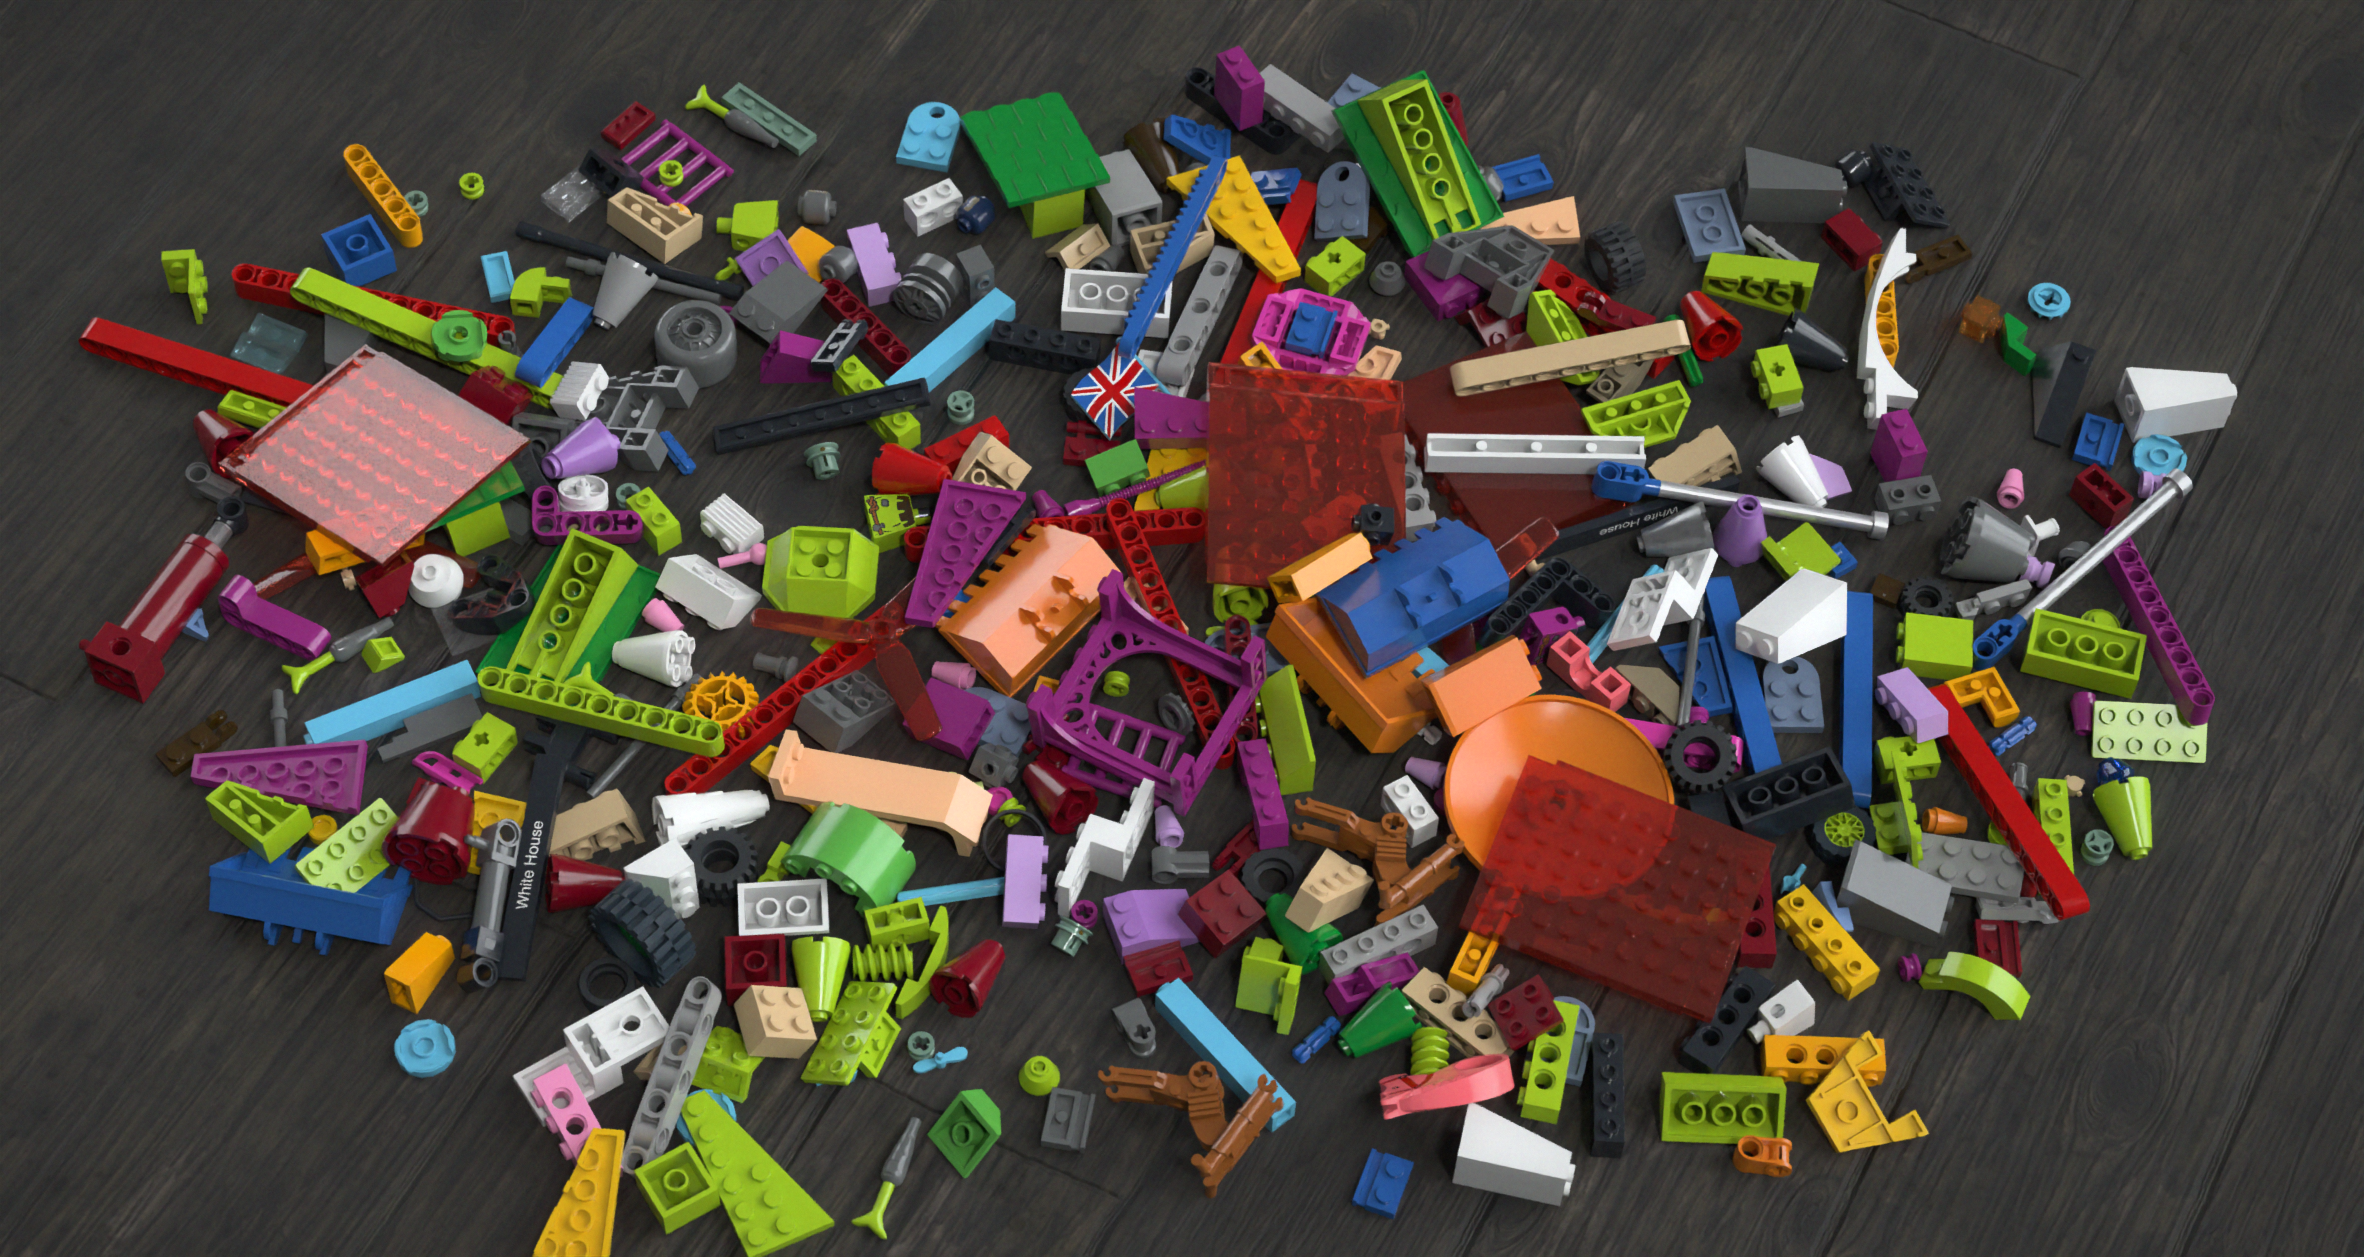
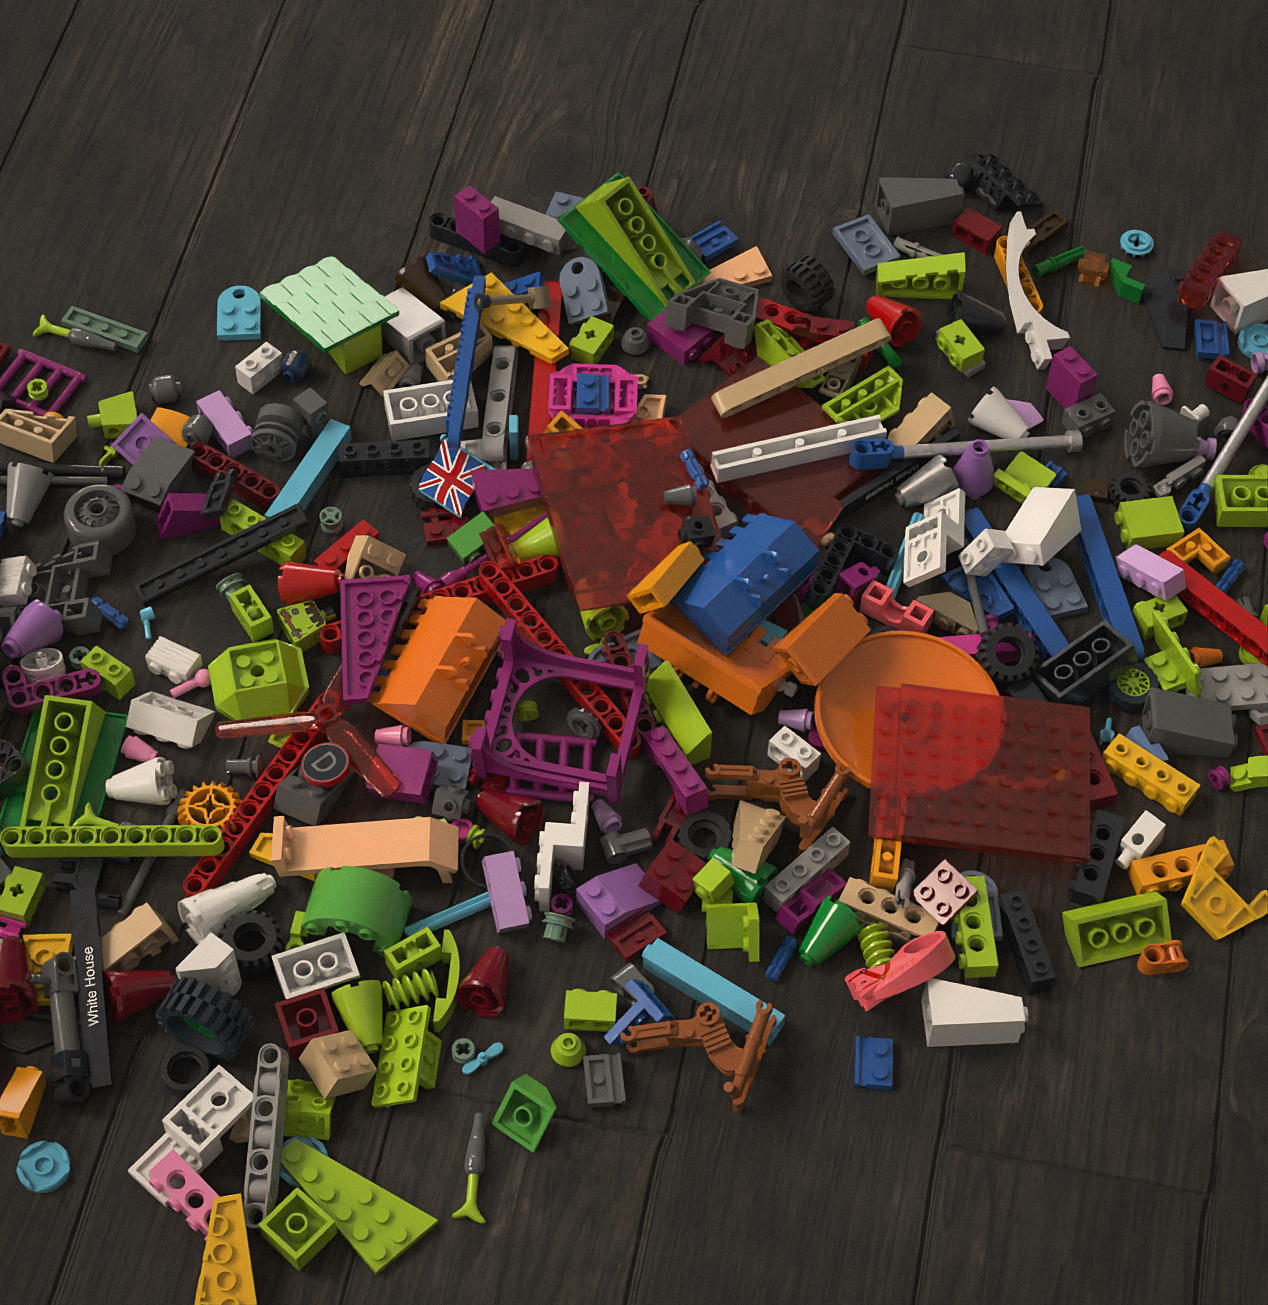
camera: 15 degrees left, 0 degrees up
none -> medium azure hand [140,607,155,640]
none -> lime brick [229,584,274,643]
none -> black tile [301,743,350,787]
none -> dark tan piece [474,286,551,311]
none -> clear red slope [479,523,522,572]
none -> medium azure tile [509,415,519,460]
none -> black gear [553,860,580,897]
none -> lime brick [564,989,617,1032]
none -> blue bracket [604,979,674,1046]
none -> dark grey cone [663,484,697,506]
none -> blue axle [680,449,709,490]
none -> lime brick [693,858,735,904]
none -> white brick [958,529,1014,577]
none -> green axle [1031,246,1088,278]
none -> clear red brick [1176,230,1243,311]

